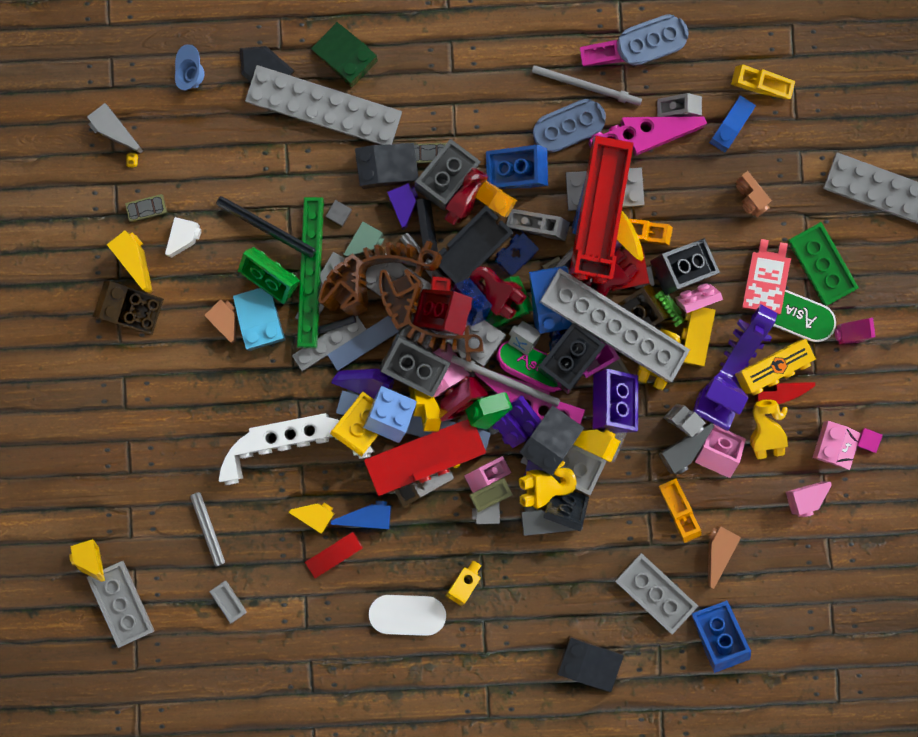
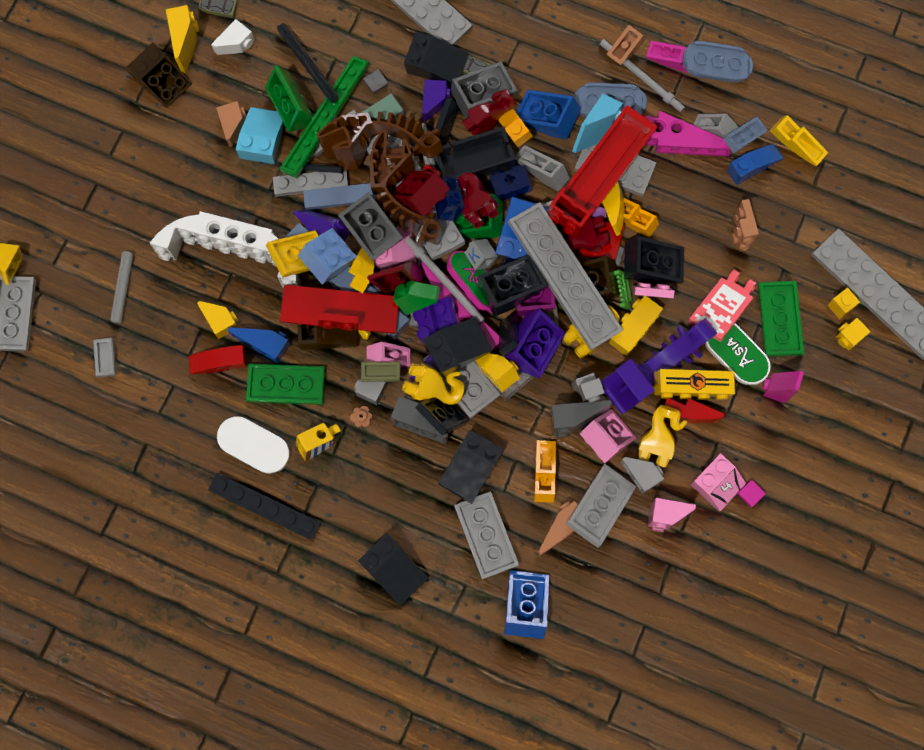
camera: 30 degrees right, 10 degrees down
none -> black plate [208,473,321,541]
none -> green tile [246,364,325,405]
none -> nougat plant [350,406,372,427]
none -> black slope [438,430,504,504]
none -> black tile [499,312,518,356]
none -> light grey plate [565,464,636,548]
none -> medium azure slope [572,94,623,153]
none -> nougat slope [606,25,644,65]
none -> light grey slope [620,457,664,495]
none -> sand blue plate [723,116,768,153]
none -> yellow brick [827,288,860,320]
none -> yellow brick [836,318,871,351]

